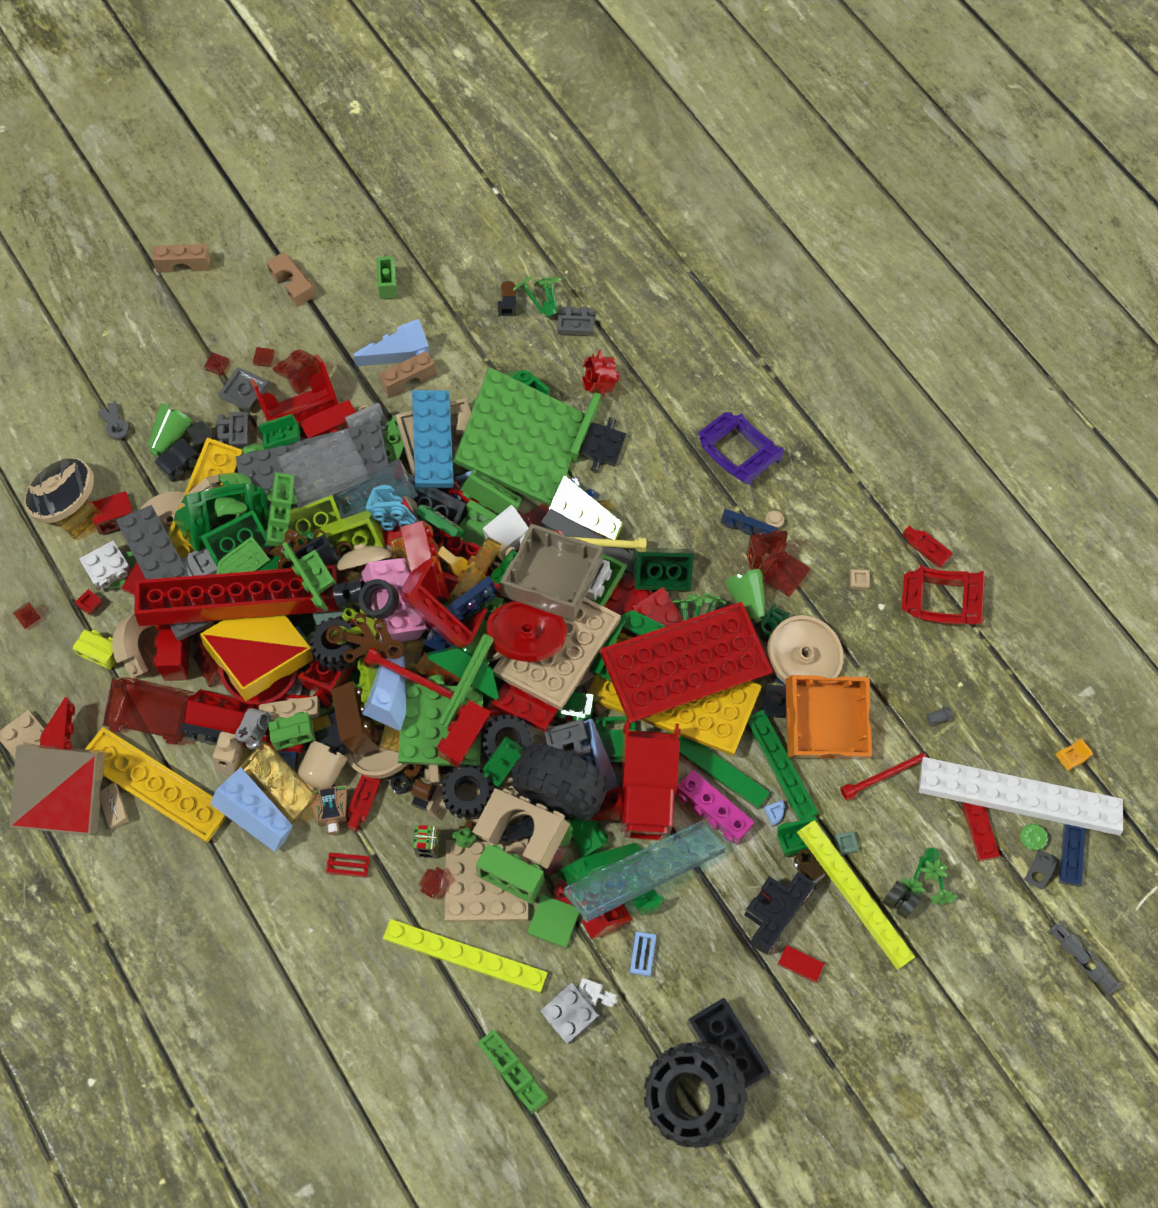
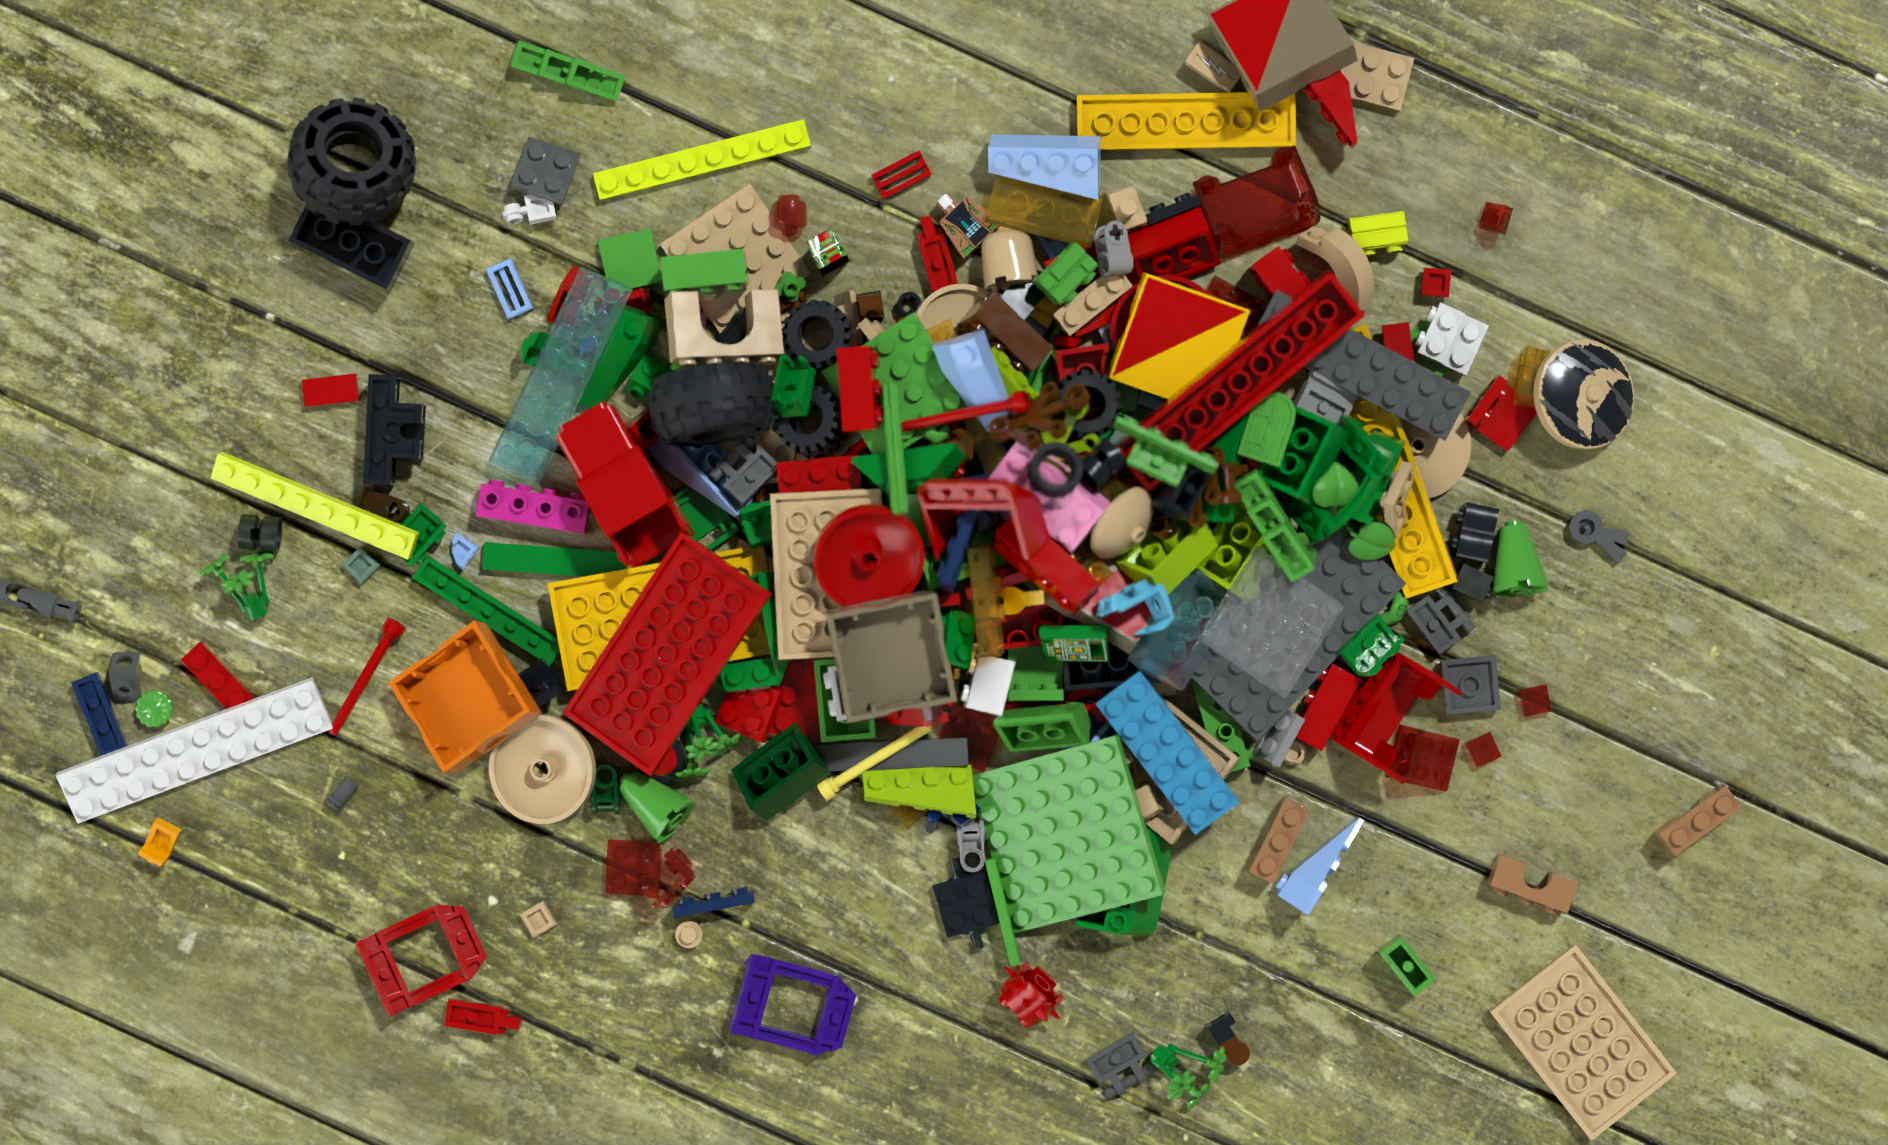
camera: 150 degrees right, 25 degrees up
none -> light grey piece [956,819,985,872]
none -> tan plate [1489,944,1677,1141]

